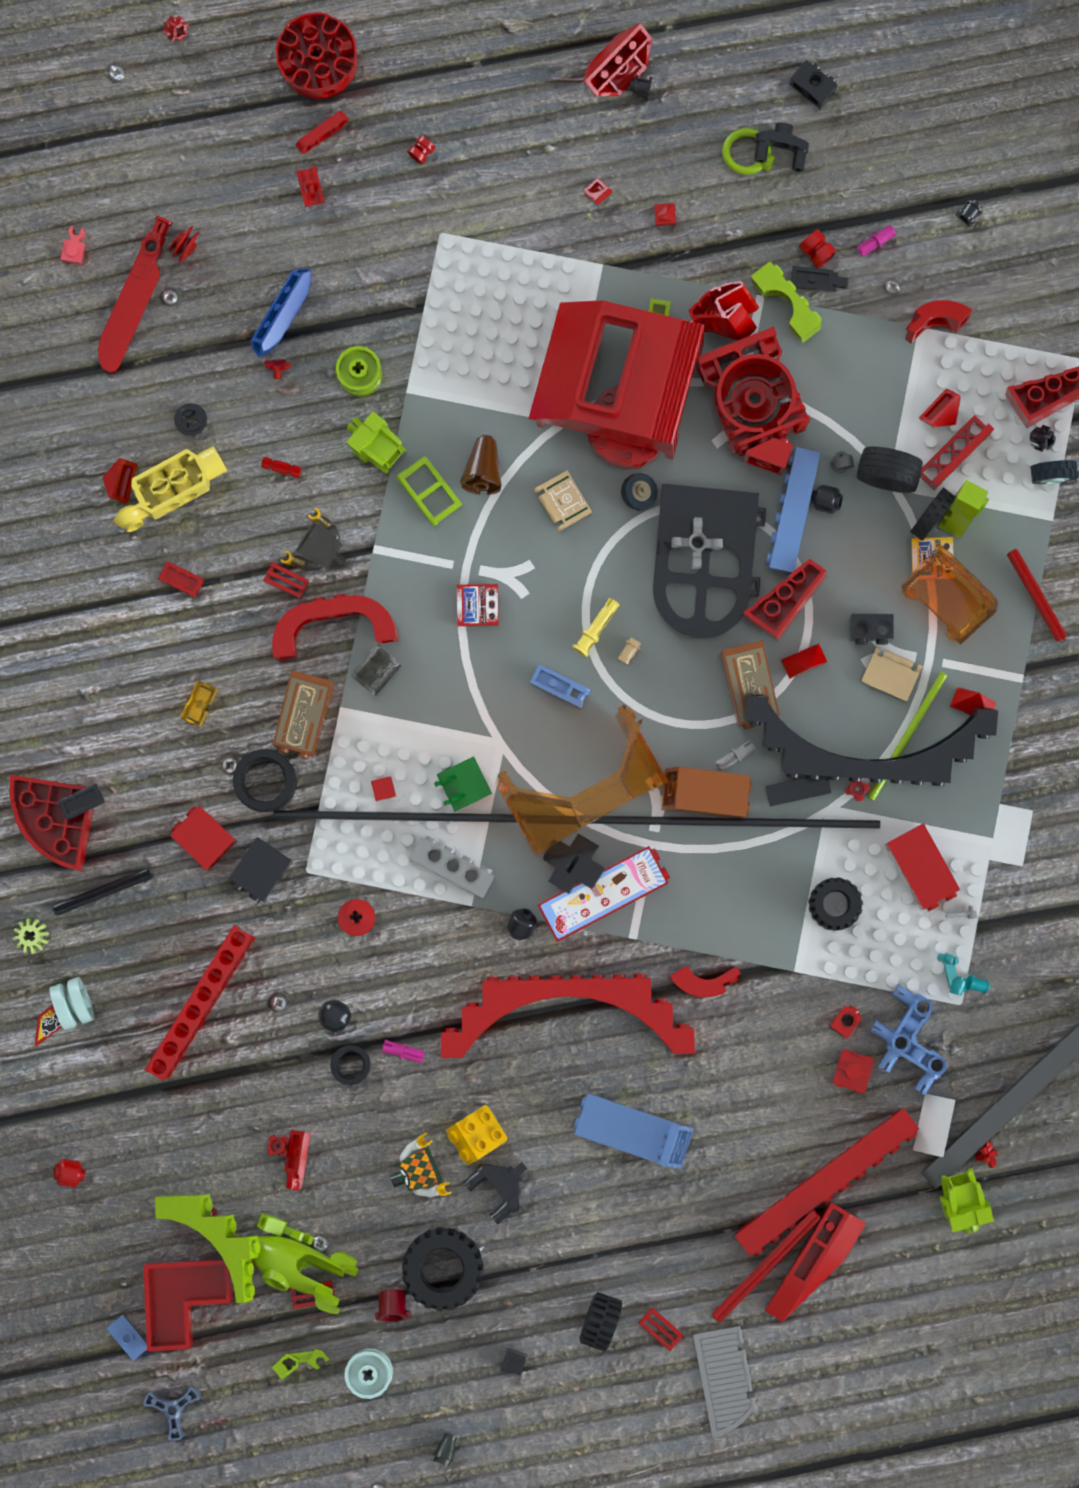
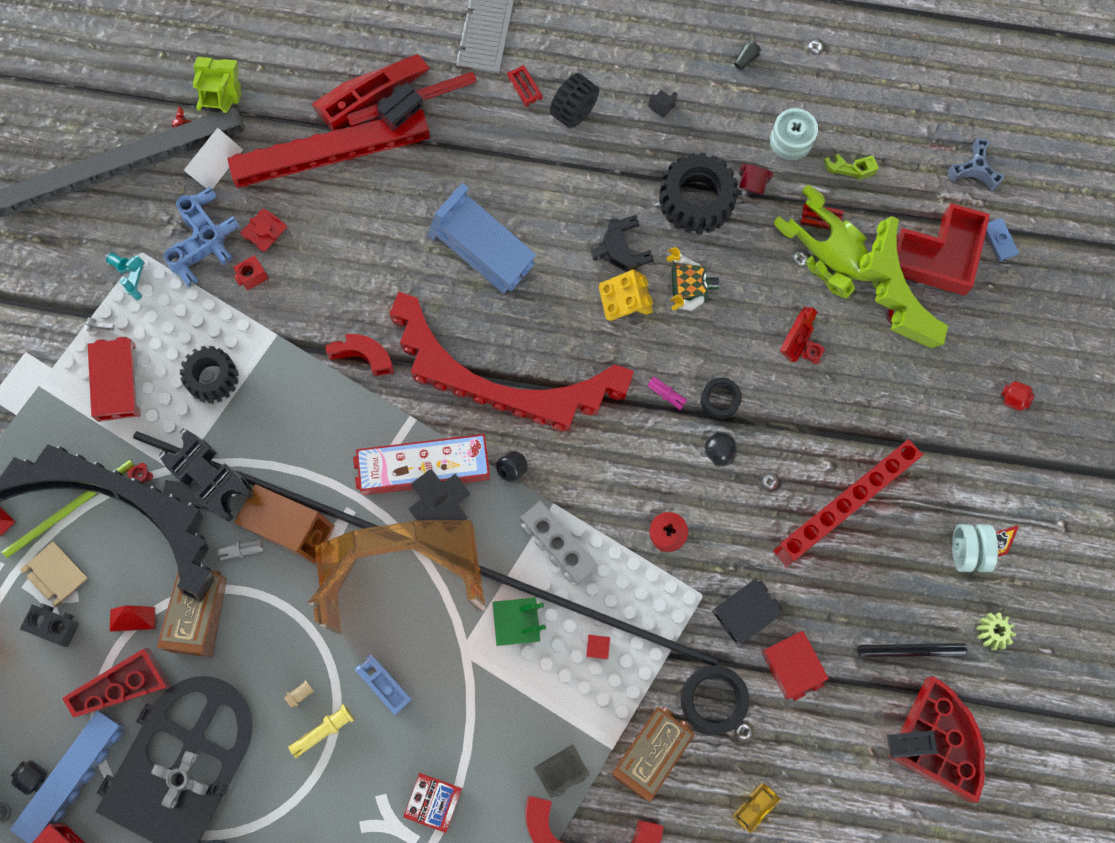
camera: 165 degrees left, 10 degrees down
none -> black piece [159,428,254,522]
none -> black brick [377,83,423,131]

